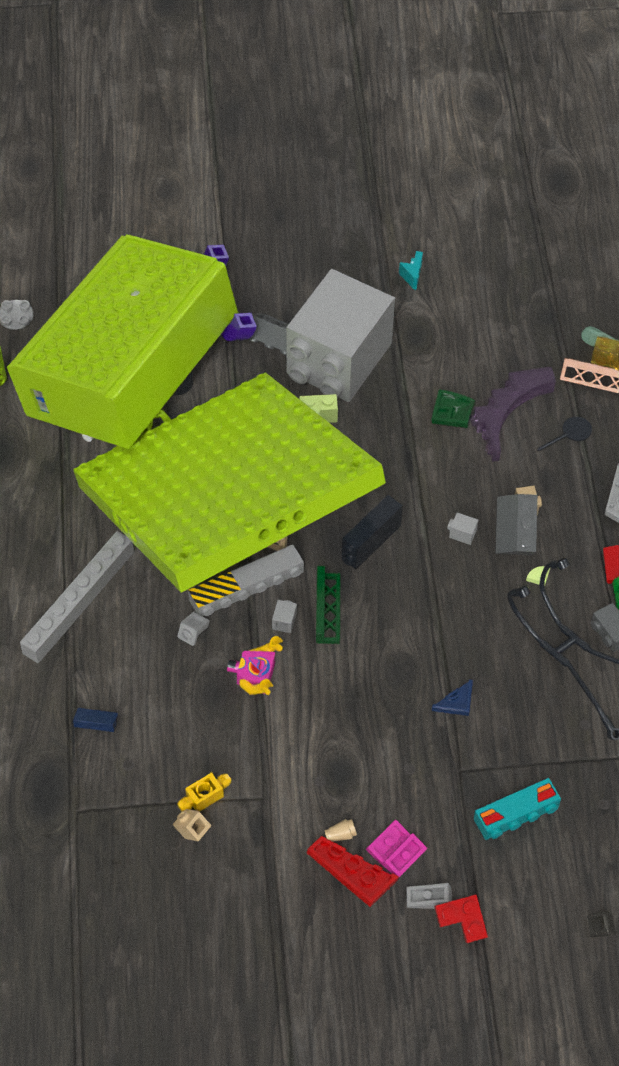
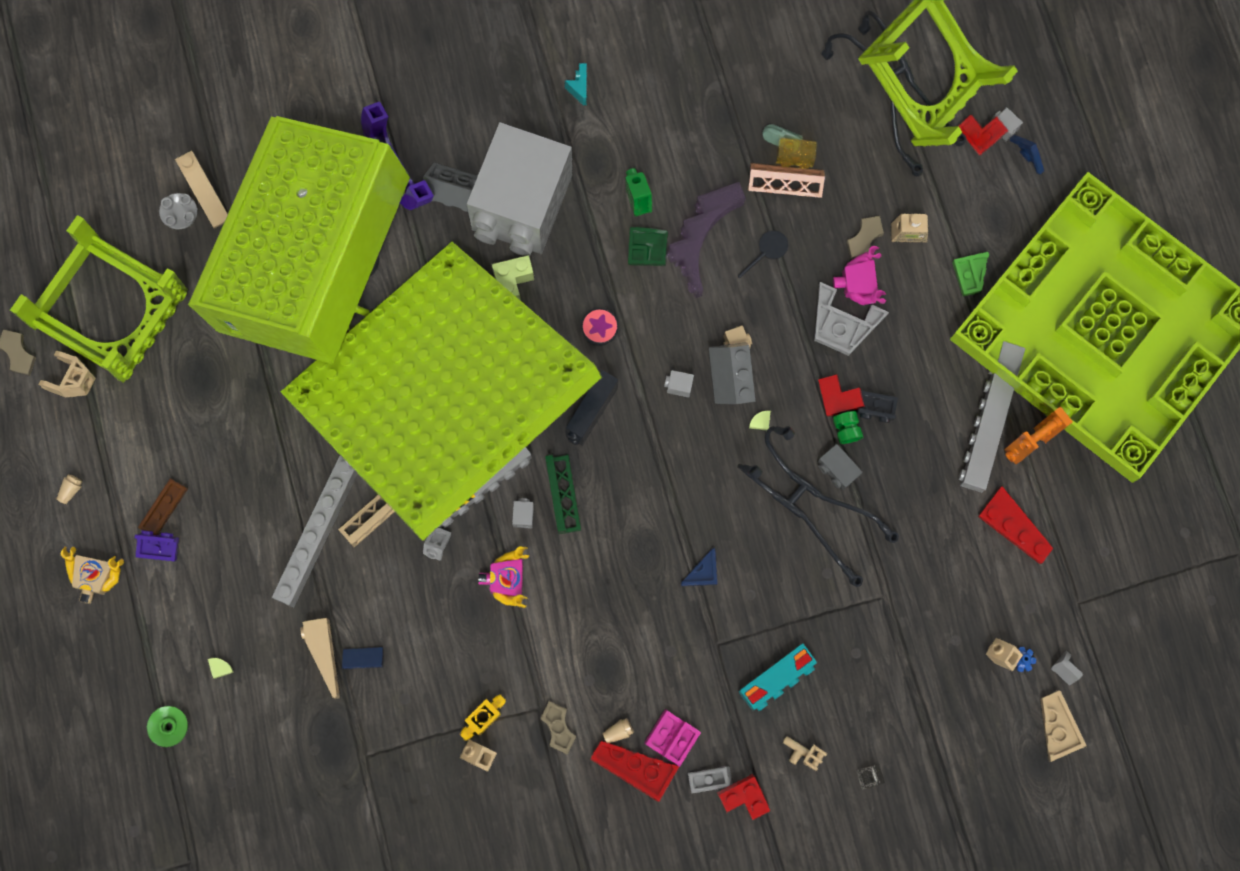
camera: 15 degrees left, 20 degrees up
none -> tan slope [175,151,228,229]
none -> tan slope [301,618,340,699]
none -> tan fence [338,495,394,547]
none -> dark tan tile [541,701,576,755]
none -> tile [581,308,619,346]
none -> green torso [625,168,652,217]
none -> tan arm [783,736,827,771]

